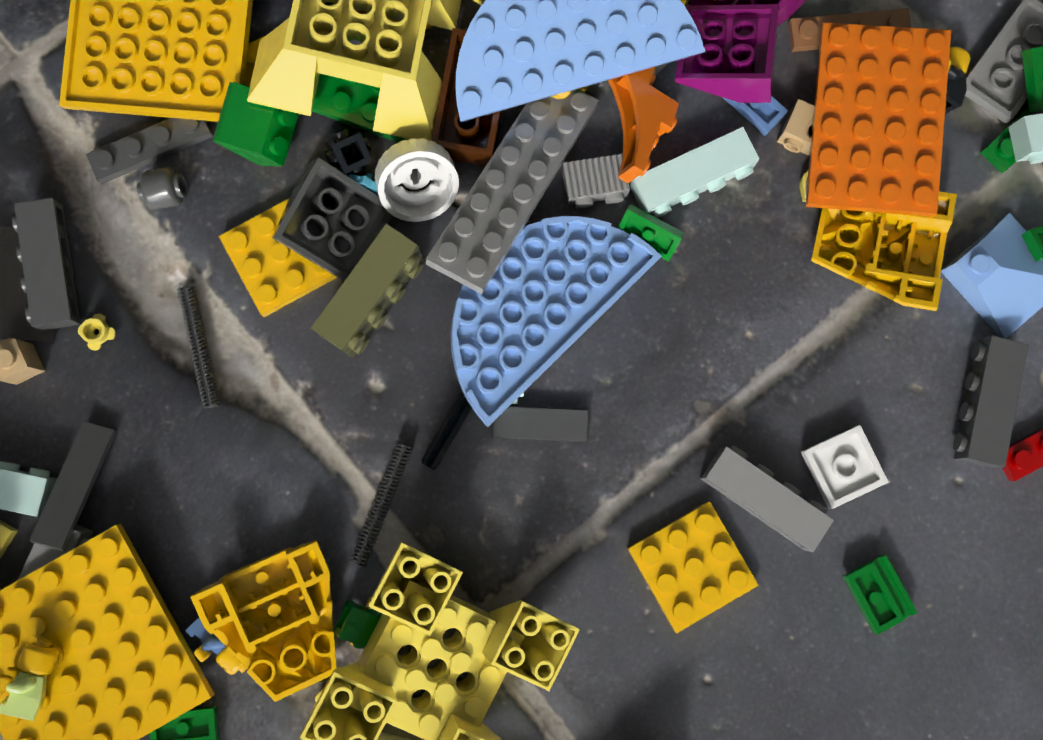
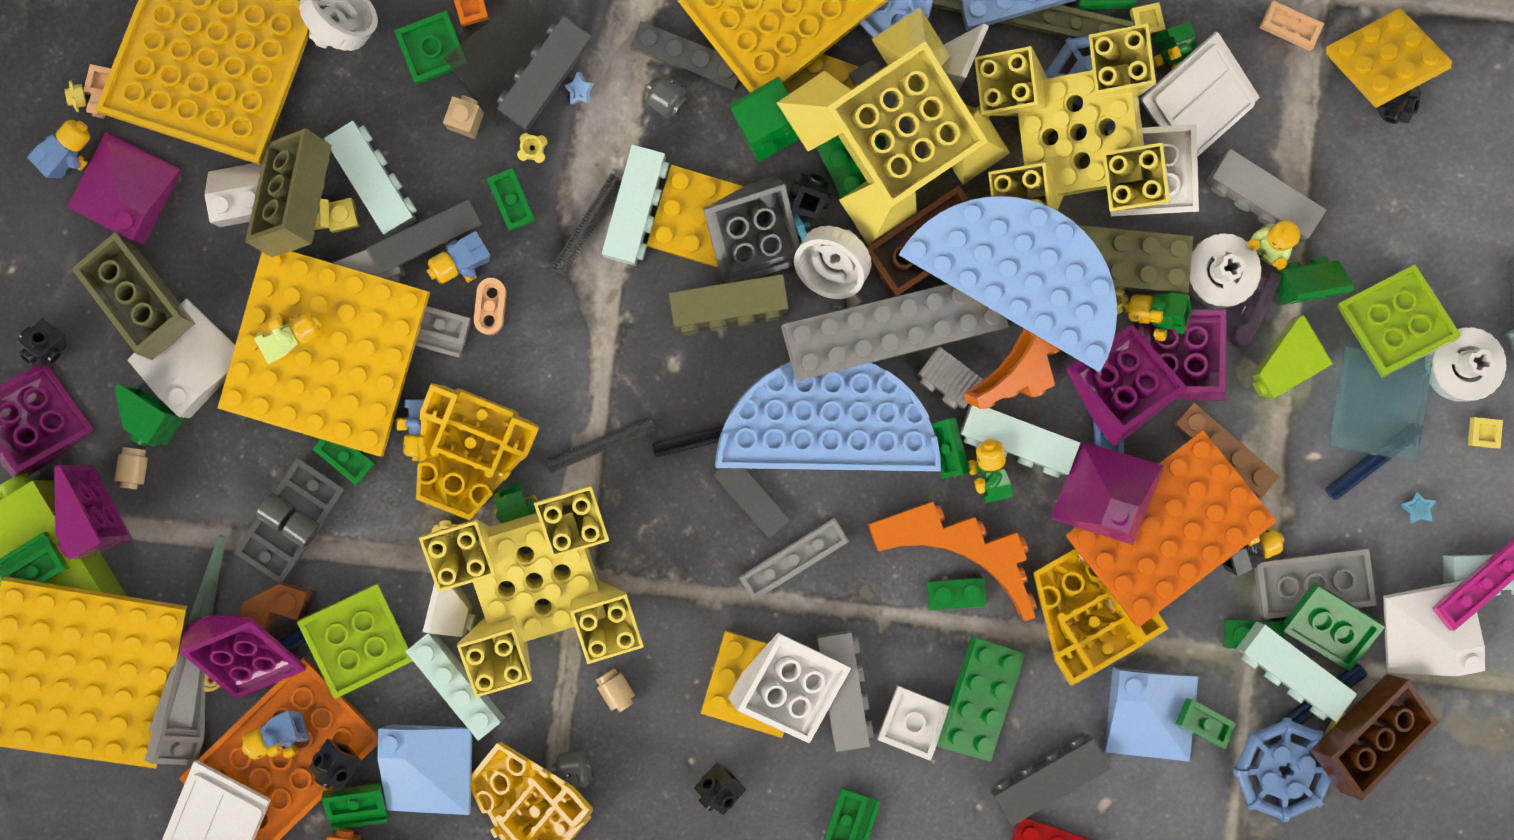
camera: 40 degrees right, 5 degrees up
none -> light grey plate [415,306,472,358]
none -> medium blue piece [426,231,490,284]
none -> light nougat plate [474,278,507,335]
none -> green plate [487,168,536,232]
none -> light blue piece [564,72,595,105]
none -> tan brick [596,667,635,712]
none -> light aqua brick [602,145,669,266]
none -> black brick [694,762,747,815]
none -> white slope [728,633,851,743]
none -> light grey tile [738,517,849,601]
none -> orange arch [867,501,1037,621]
none -> green plate [926,577,986,611]
none -> green plate [937,636,1025,762]
none -> piece [967,439,1013,503]
none -> magenta slope [1051,441,1164,545]

